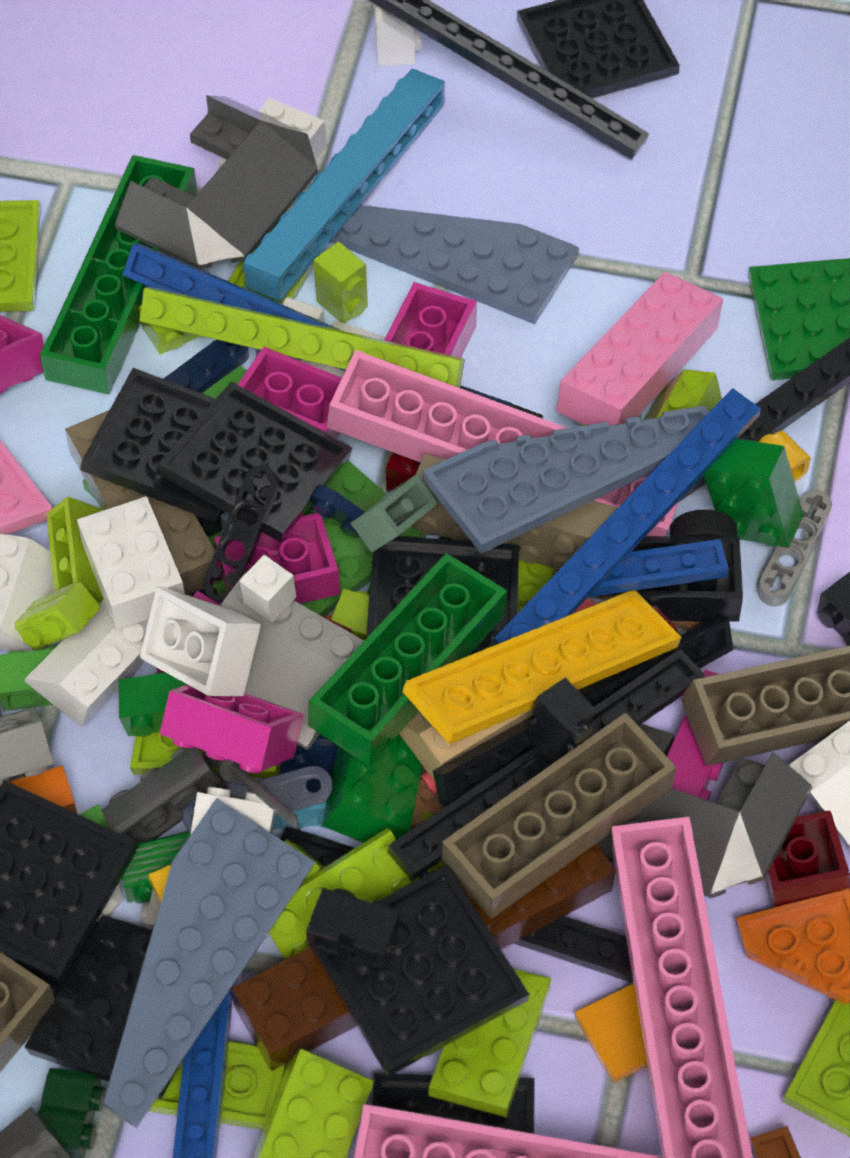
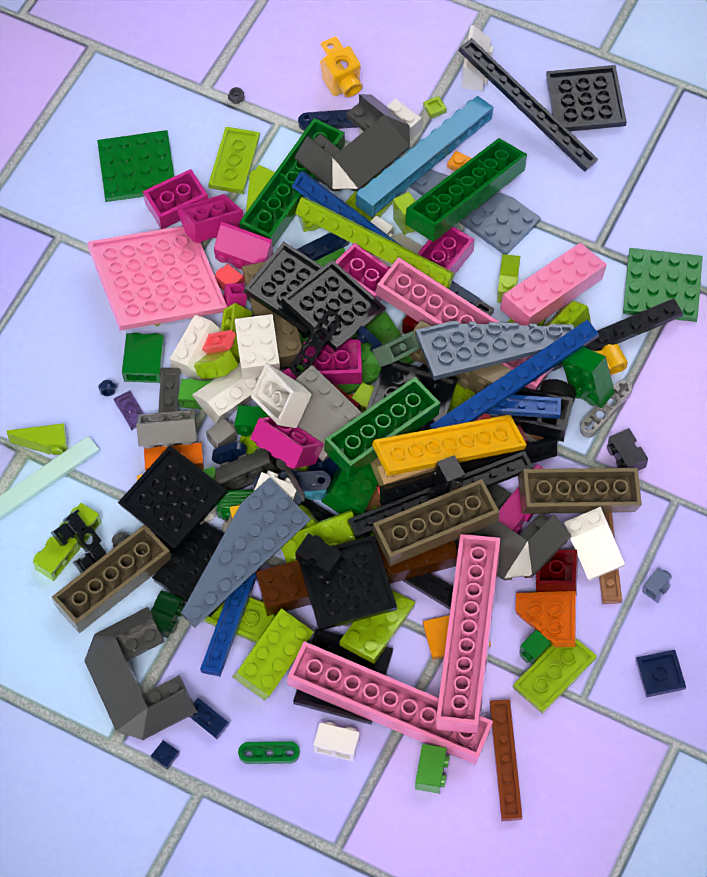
camera: 15 degrees right, 5 degrees up
white brick [239,555,296,623] -> none
none -> coral plate [202,330,236,354]
none -> light grey brick [206,419,237,448]
none -> dark blue plate [212,441,247,465]
none -> dark pink slope [214,222,273,269]
none -> coral brick [215,264,245,291]
none -> dark pink brick [223,283,247,308]
none -> lime slope [246,165,275,212]
none -> dark blue plate [298,109,358,131]
none -> yellow piece [320,36,363,98]
none -> green brick [405,138,527,242]
none -> lime plate [423,96,447,119]
none -> light orange plate [447,151,471,171]
none -> lime slope [497,254,521,303]
none -> green brick [519,630,551,665]

